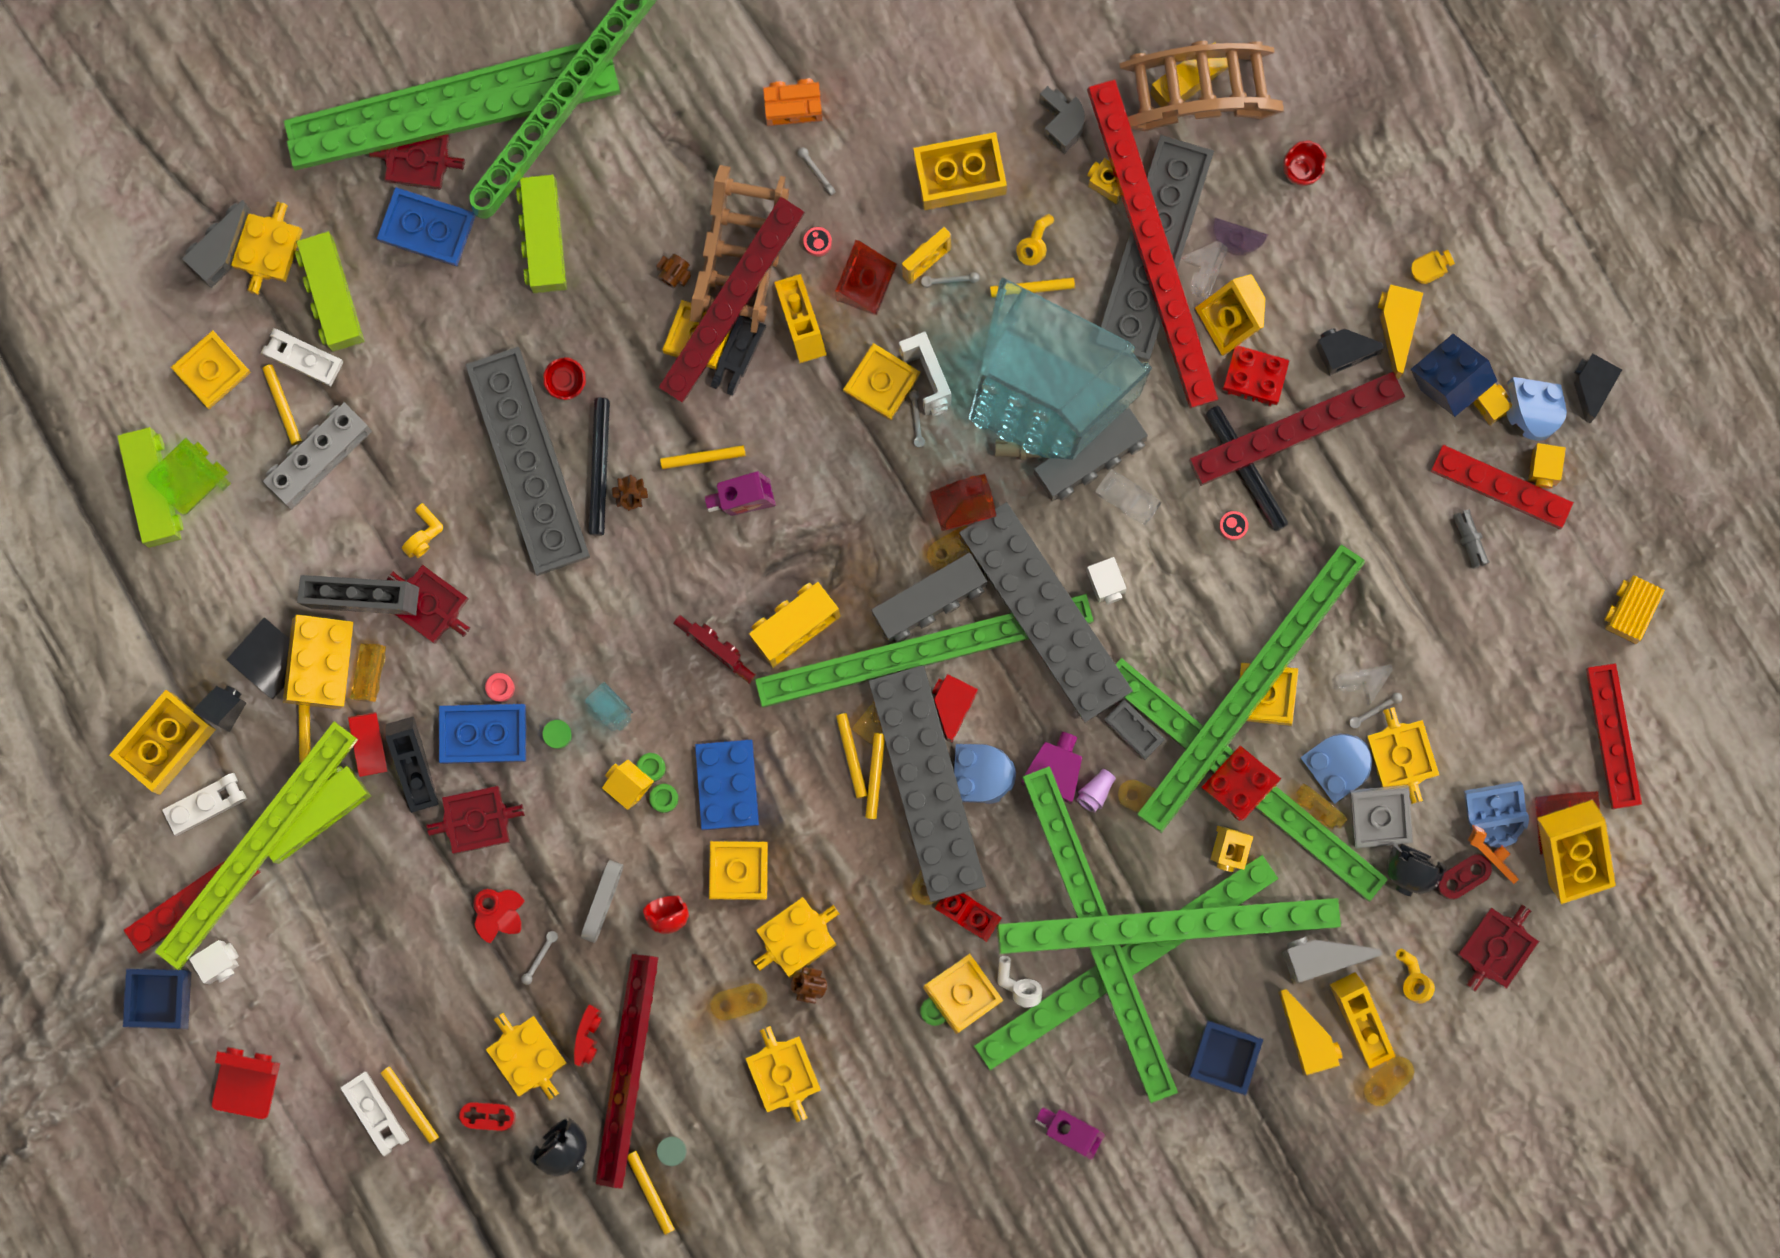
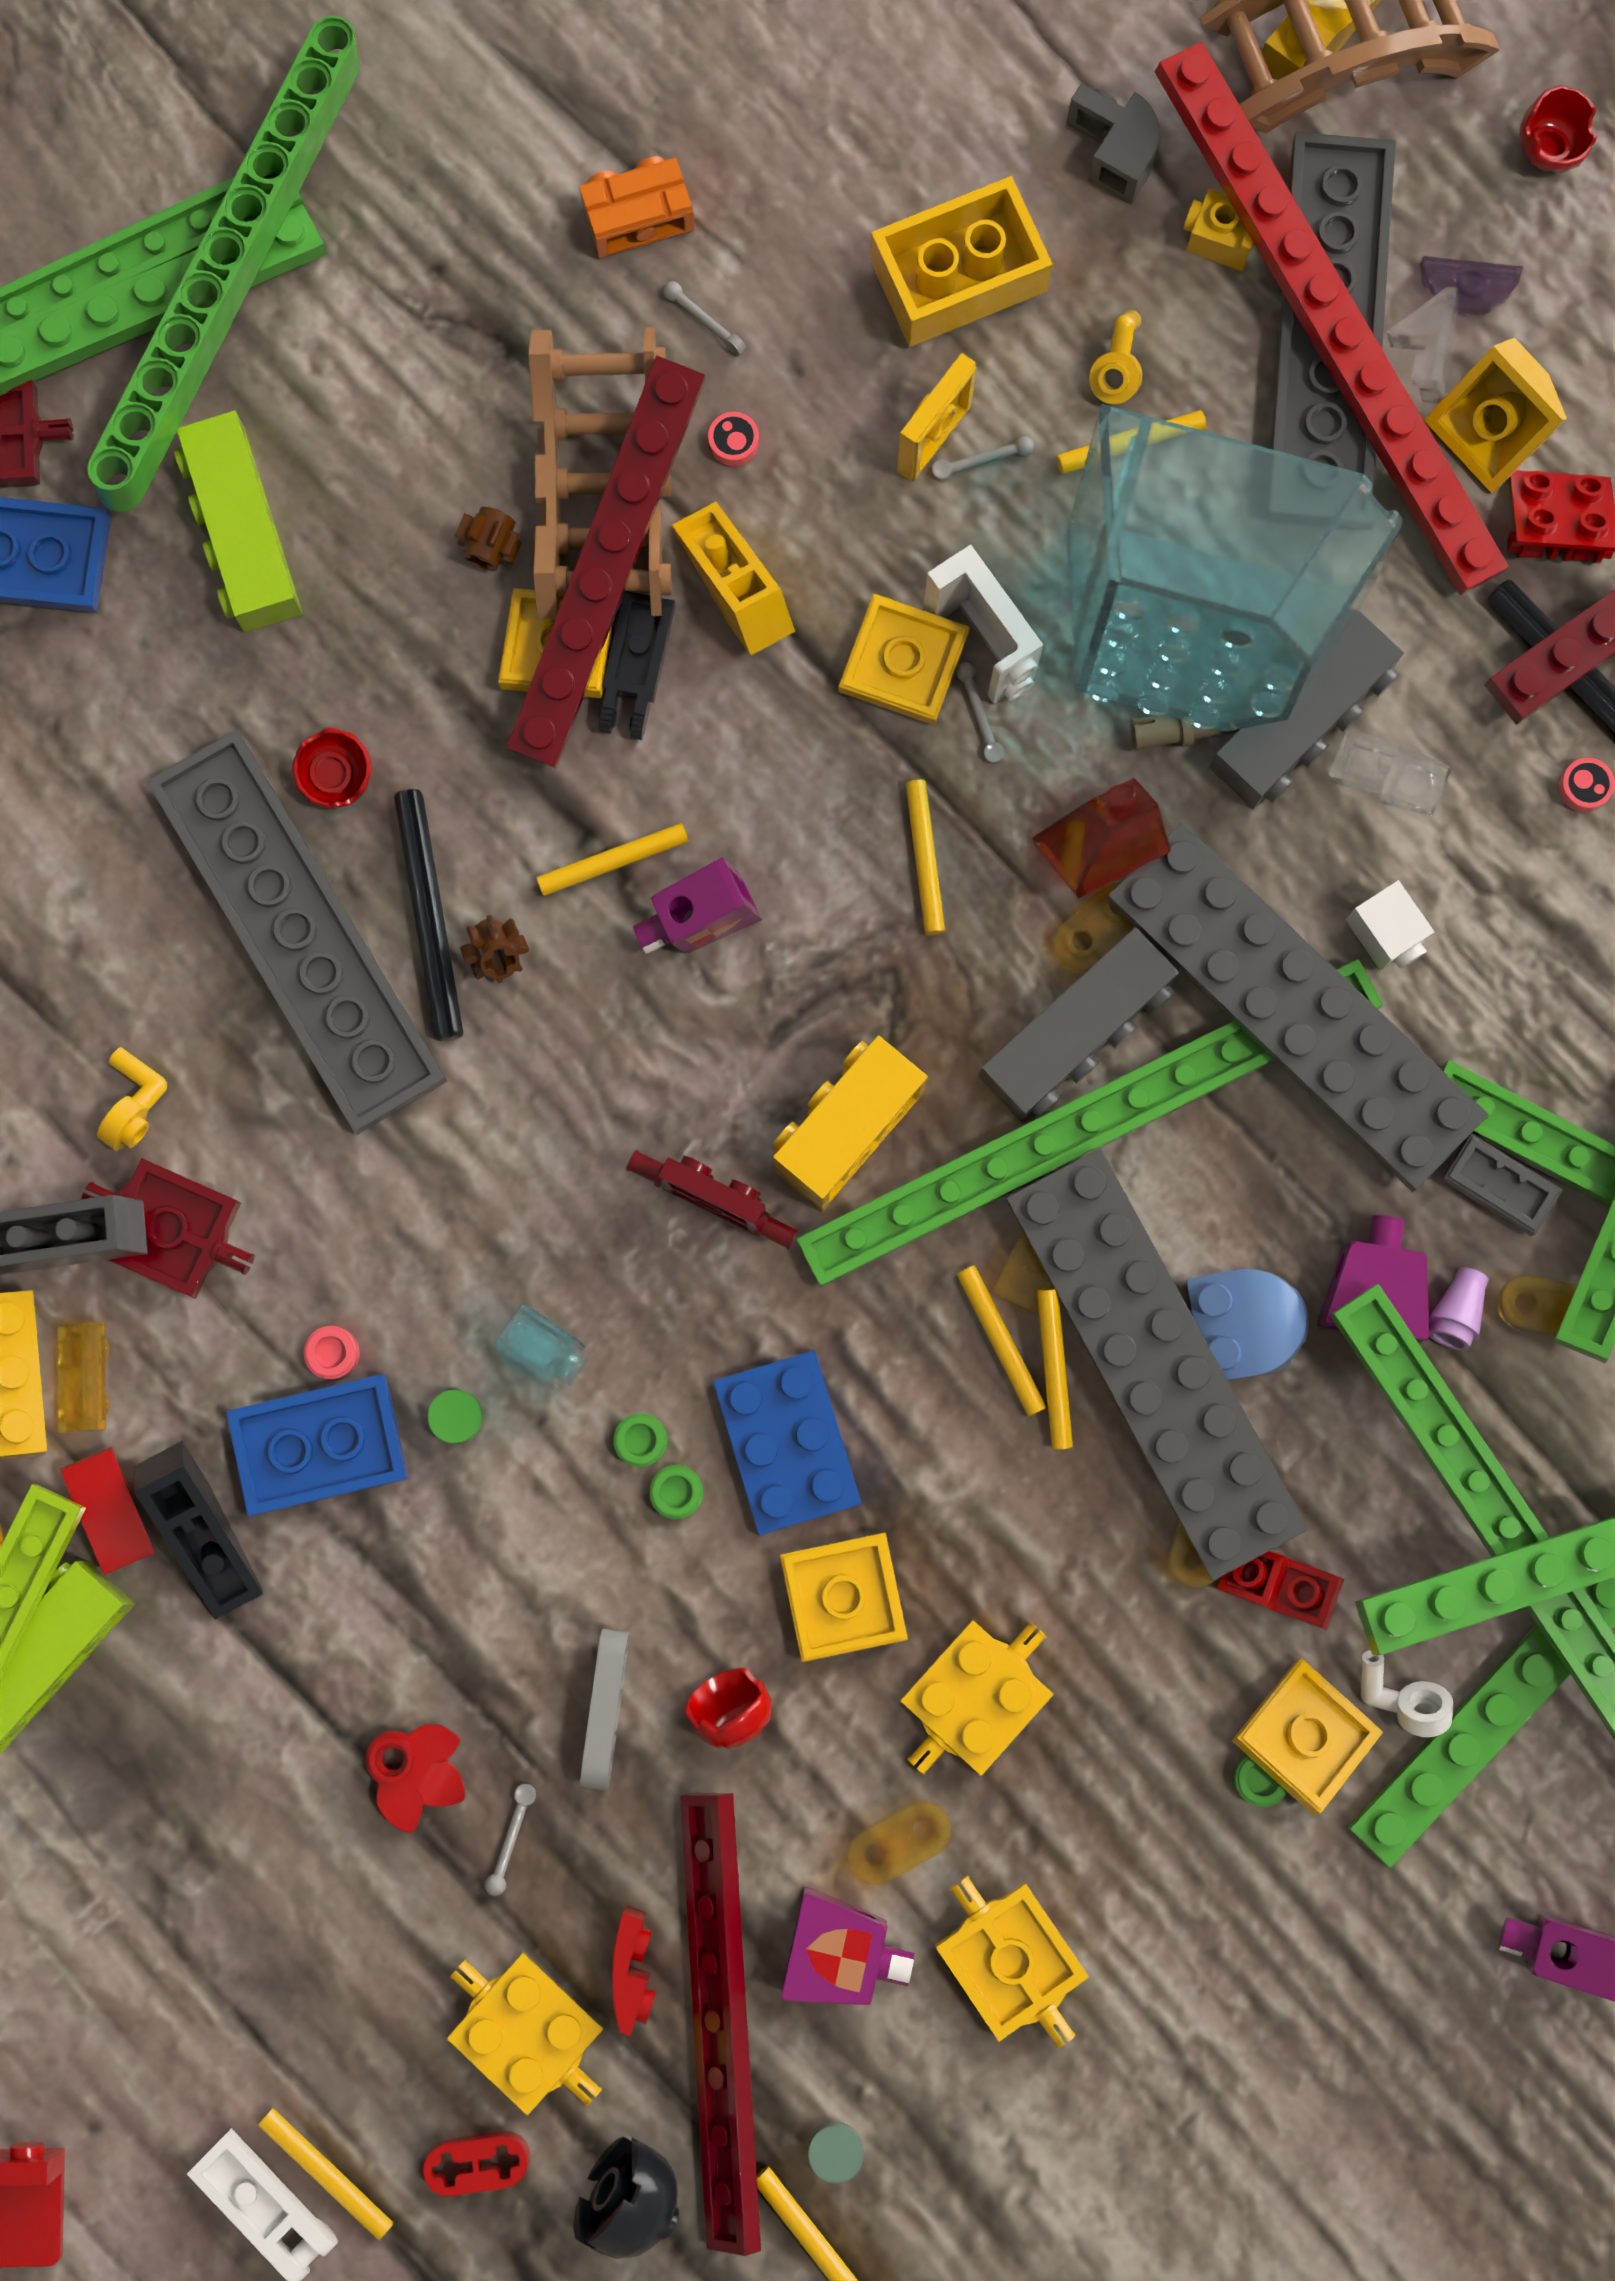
camera: 20 degrees left, 0 degrees up
dark red plate [427,786,525,854] -> none
yellow brick [602,760,654,810] -> none
reddish brown gear [791,967,827,1004] -> none
clear red slope [835,240,897,315] -> none
red slope [932,674,978,743] -> none
none -> magenta torso [781,1886,915,2005]
none -> yellow bar [905,780,946,935]

